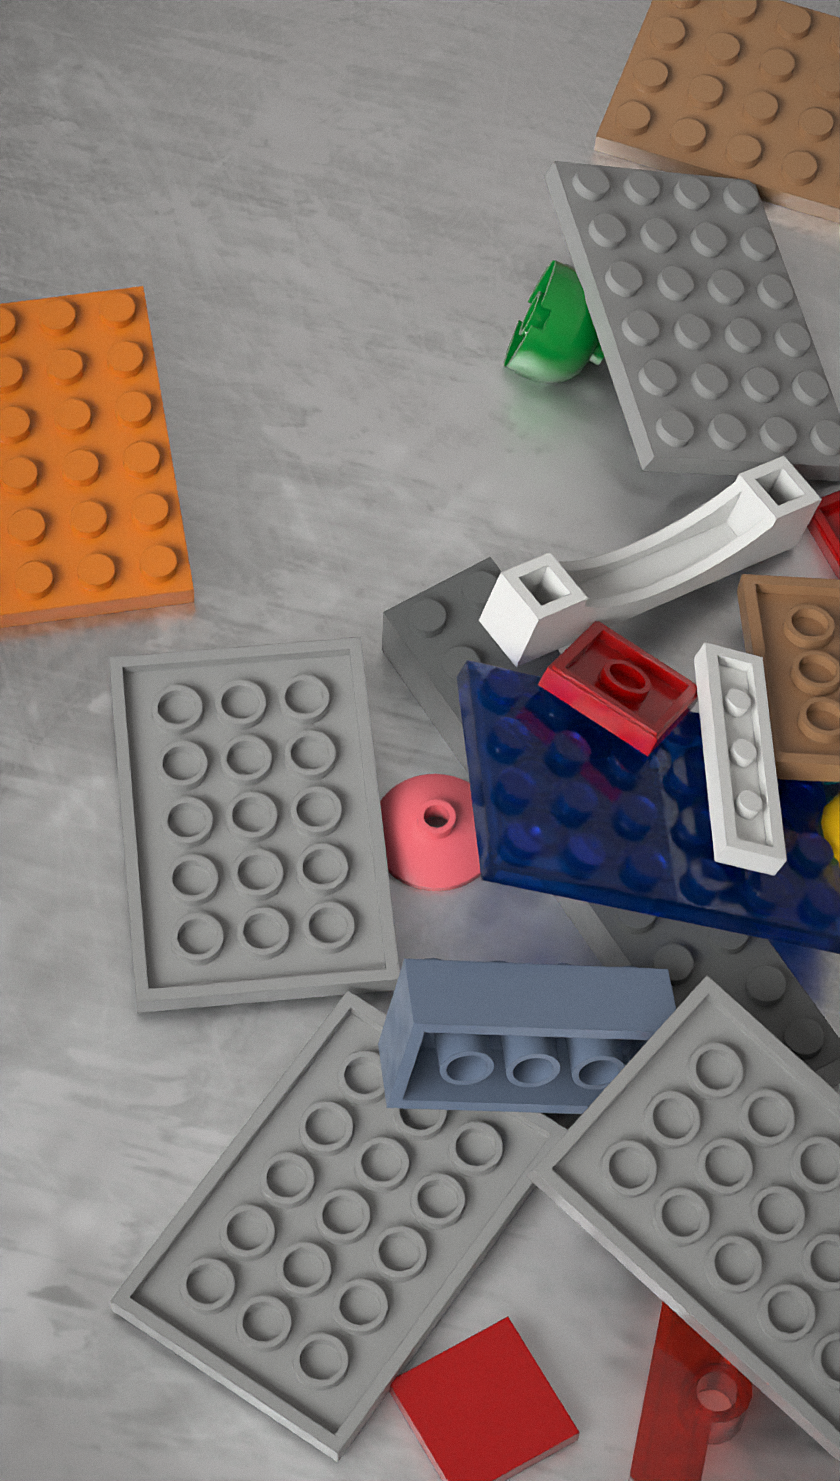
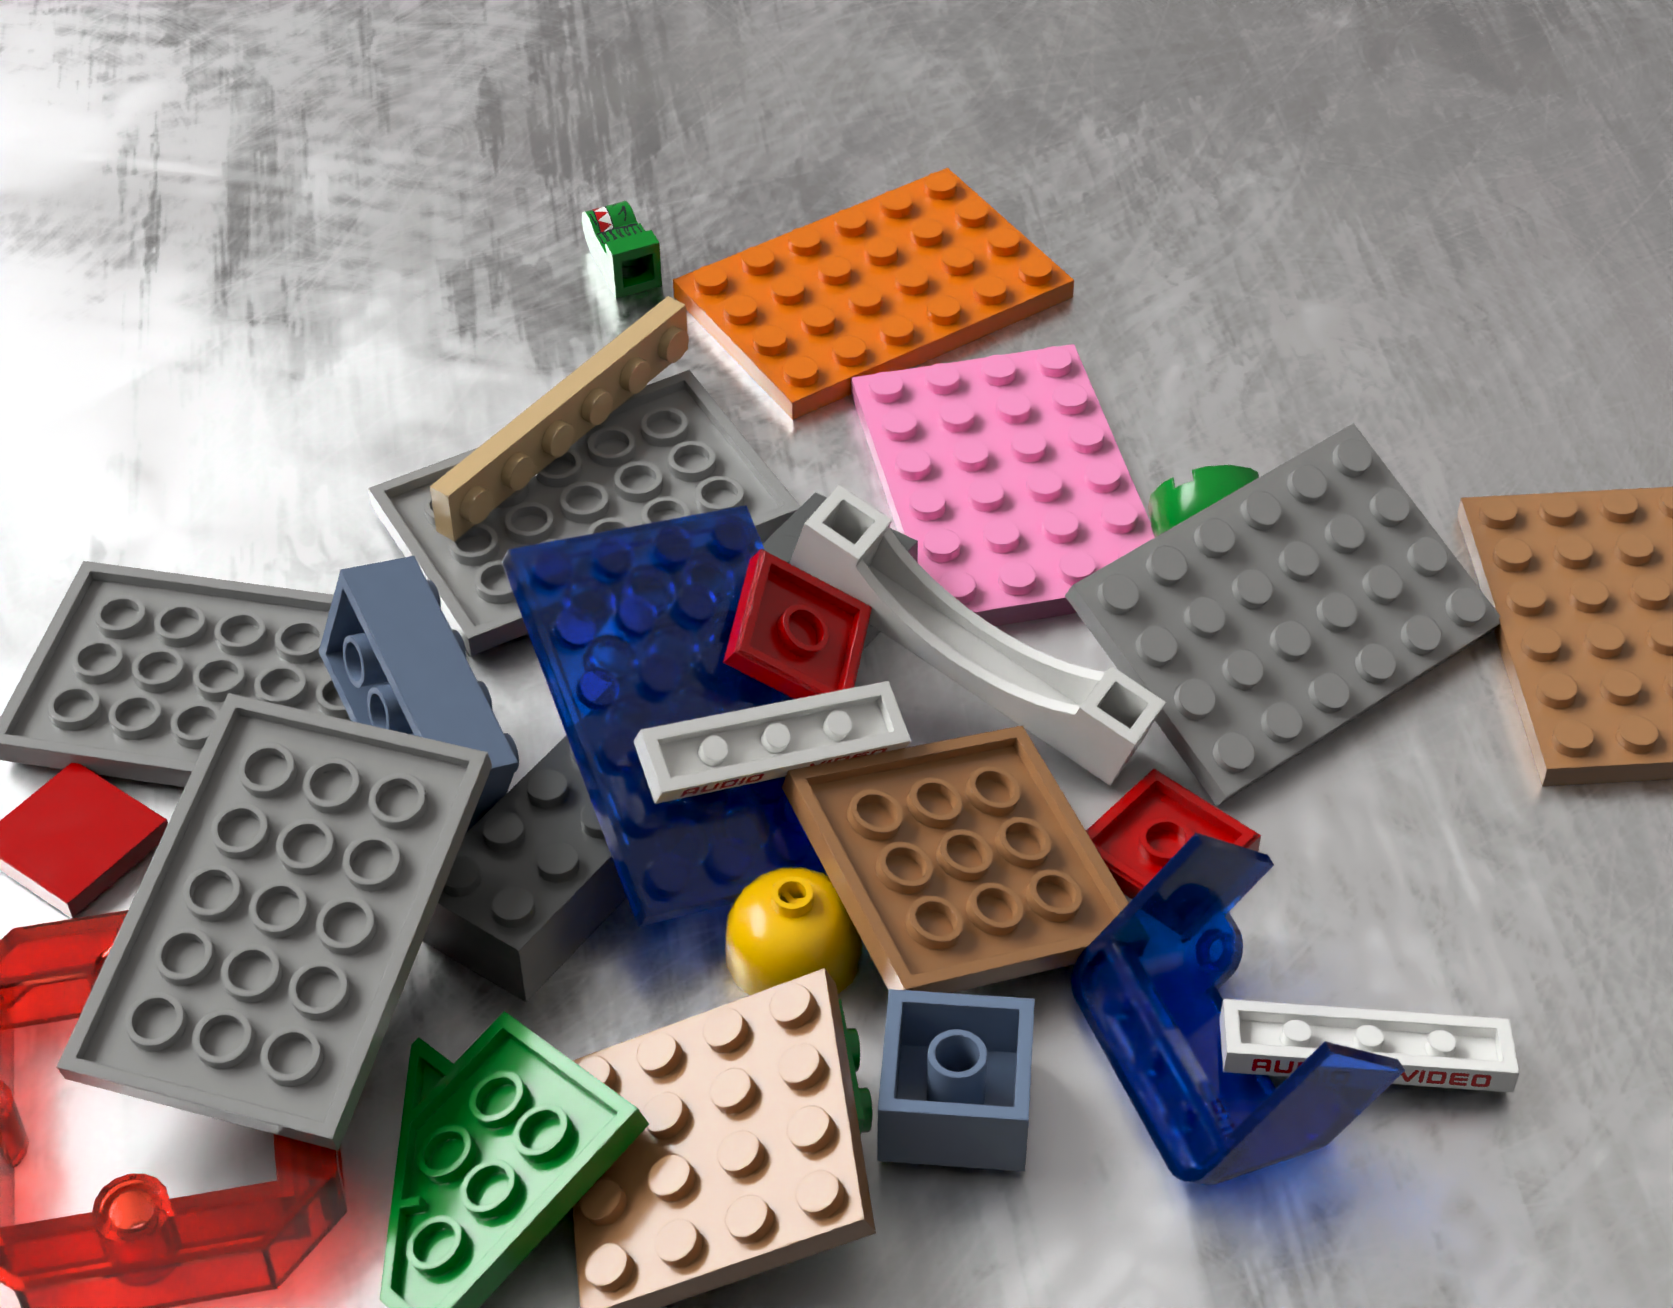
camera: 70 degrees right, 15 degrees down
none -> tan plate [430,296,689,542]
none -> bright pink plate [851,344,1155,626]

